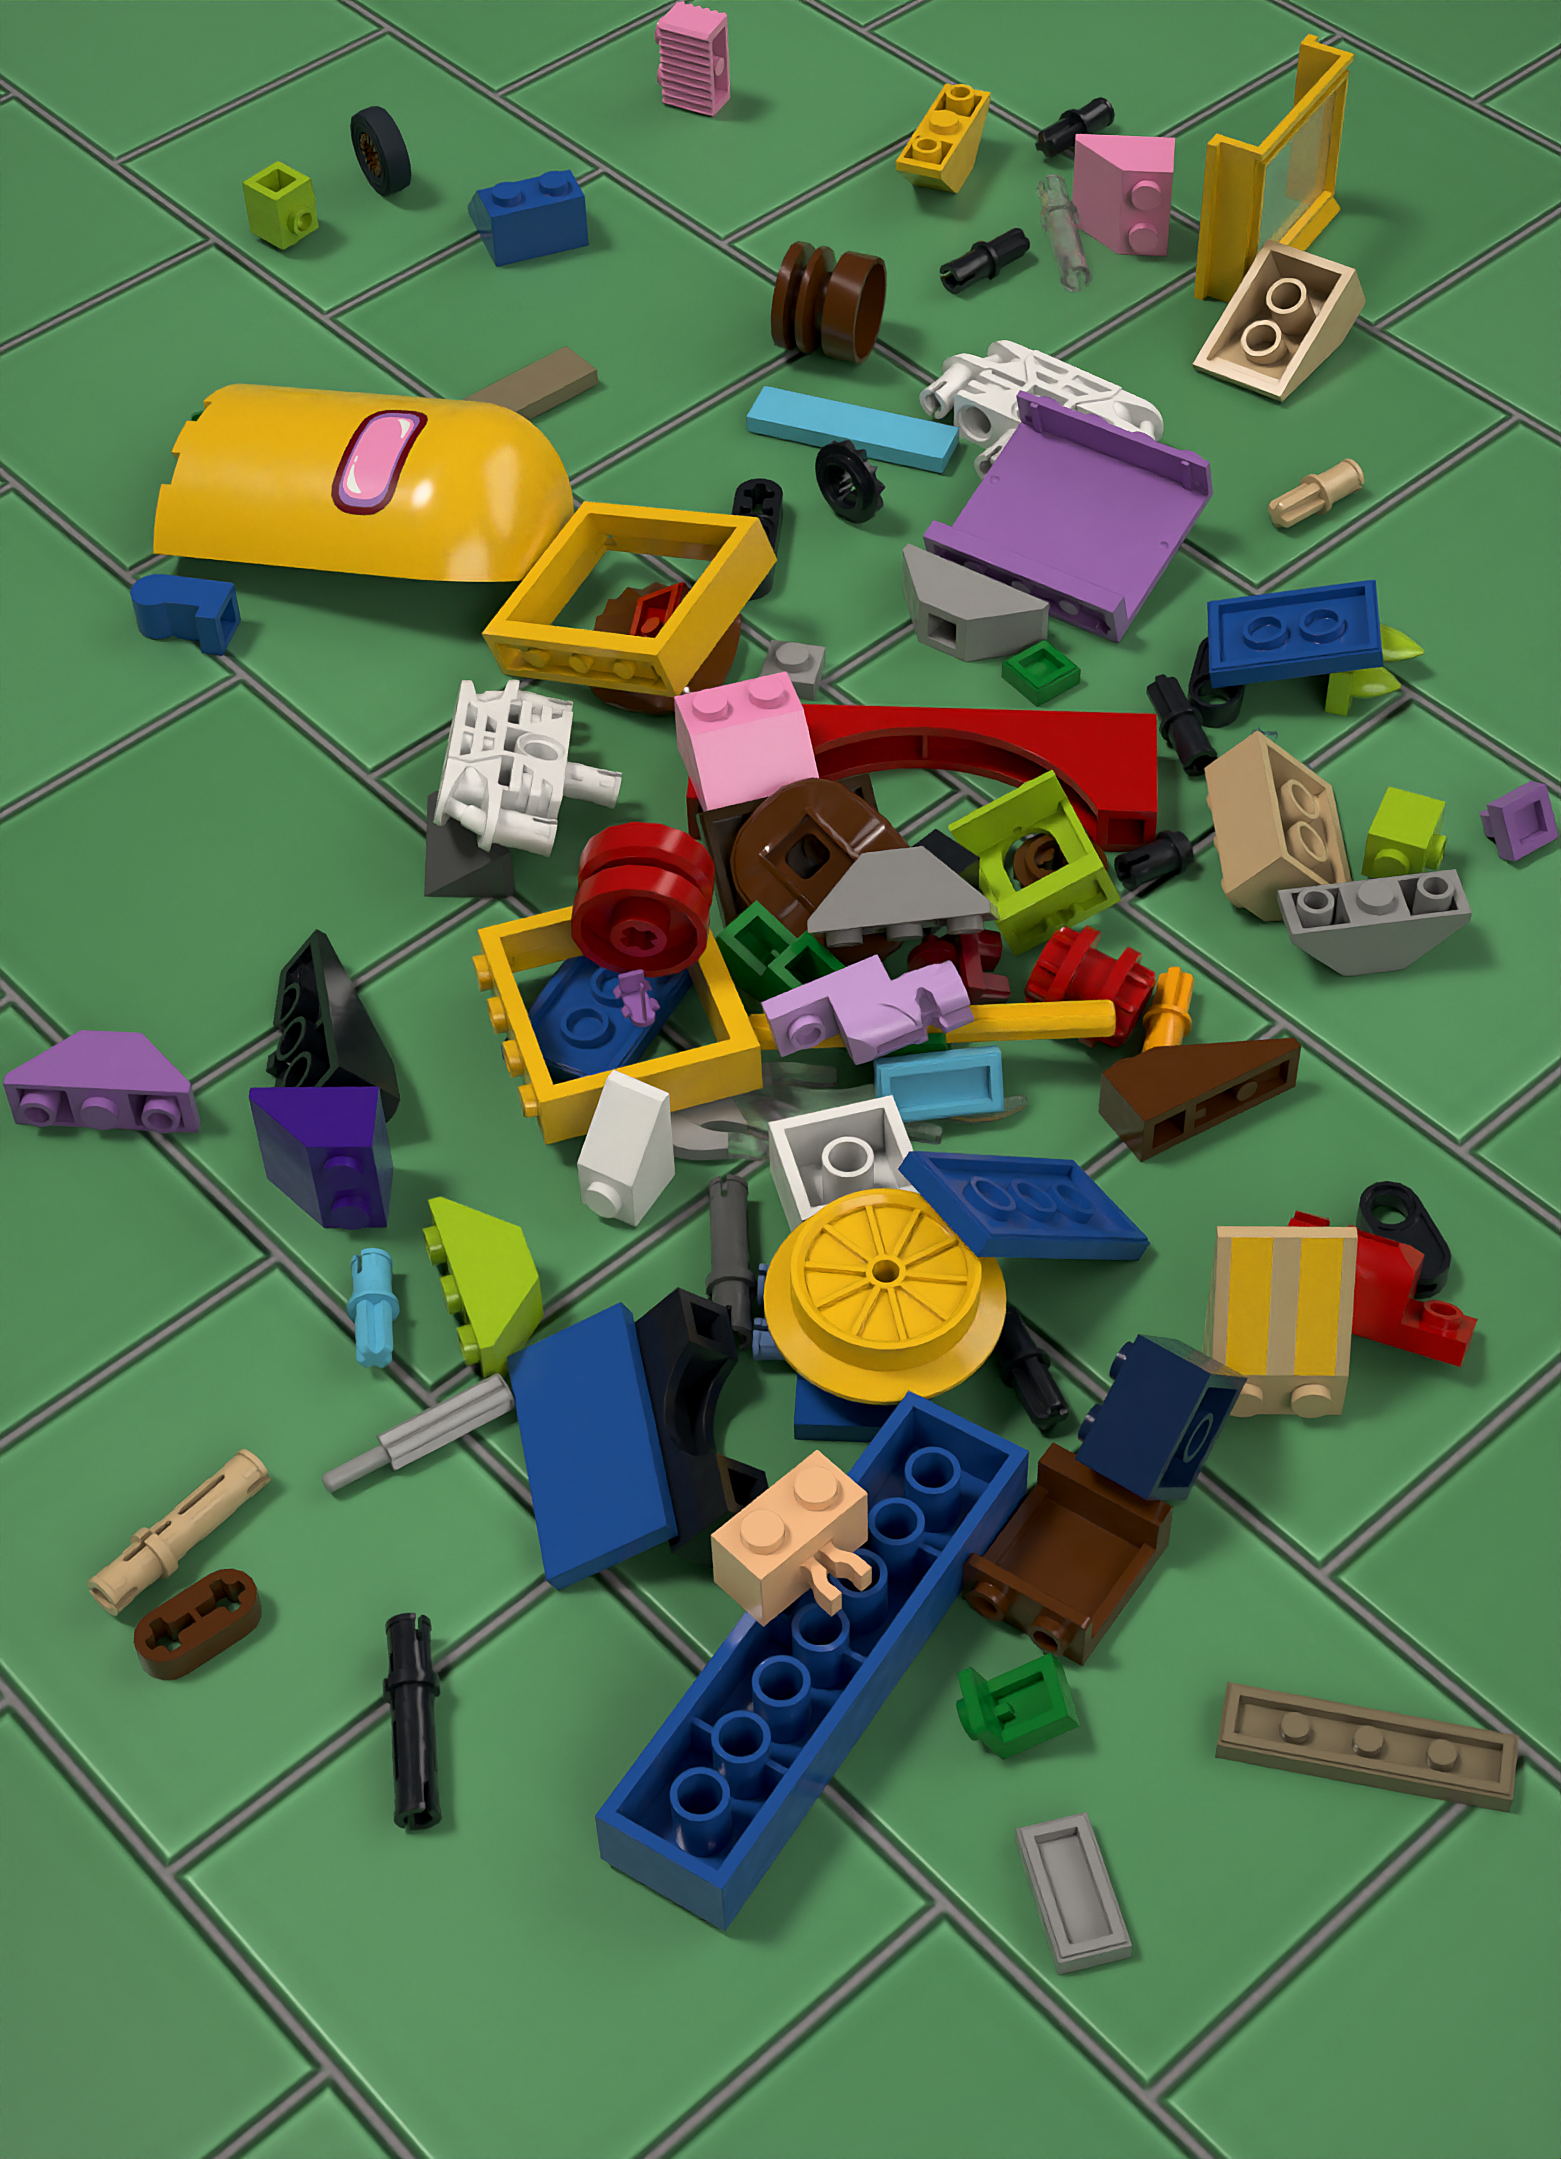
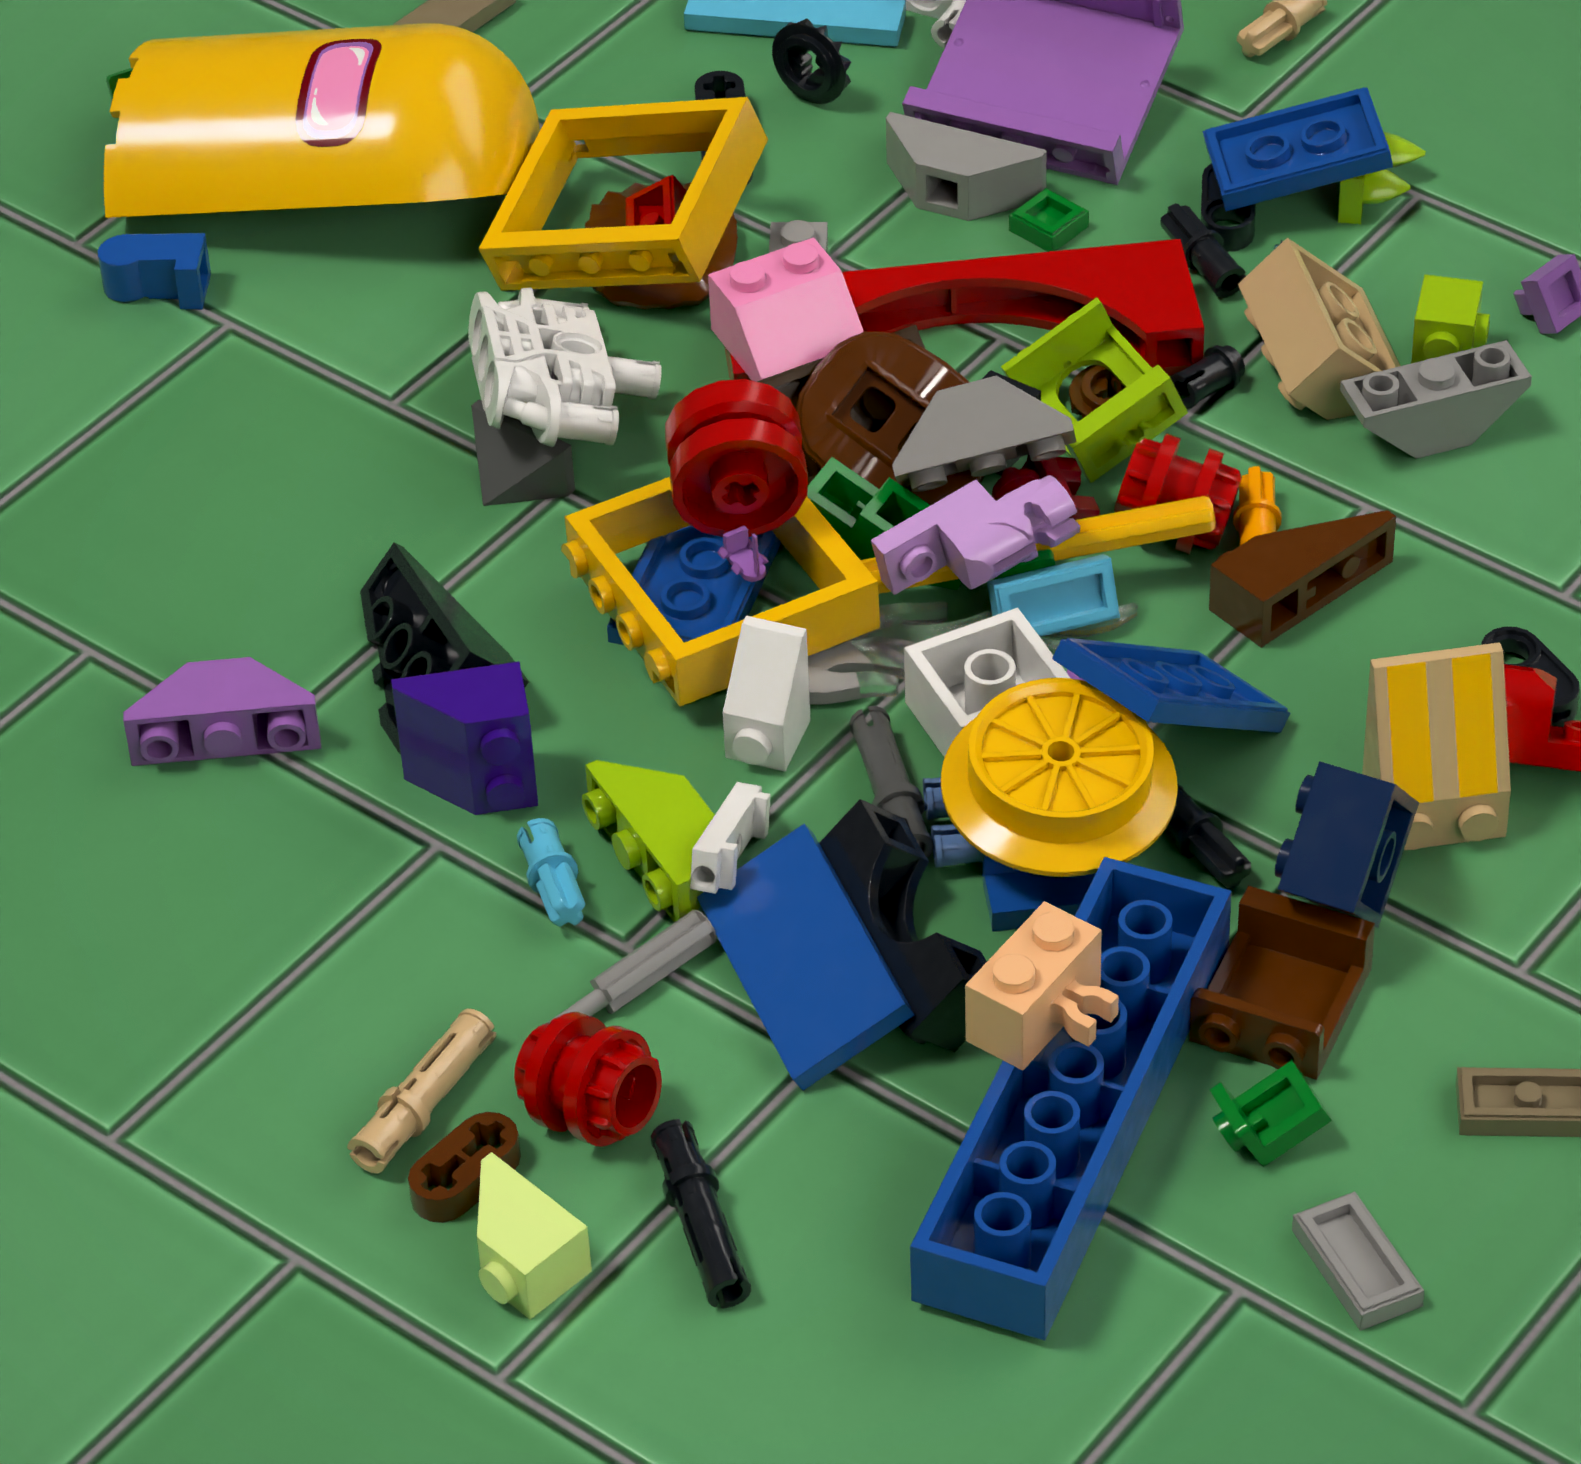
camera: 10 degrees left, 5 degrees down
none -> yellowish green slope [477,1152,592,1320]
none -> red piece [514,1012,662,1147]
none -> white piece [690,782,771,894]

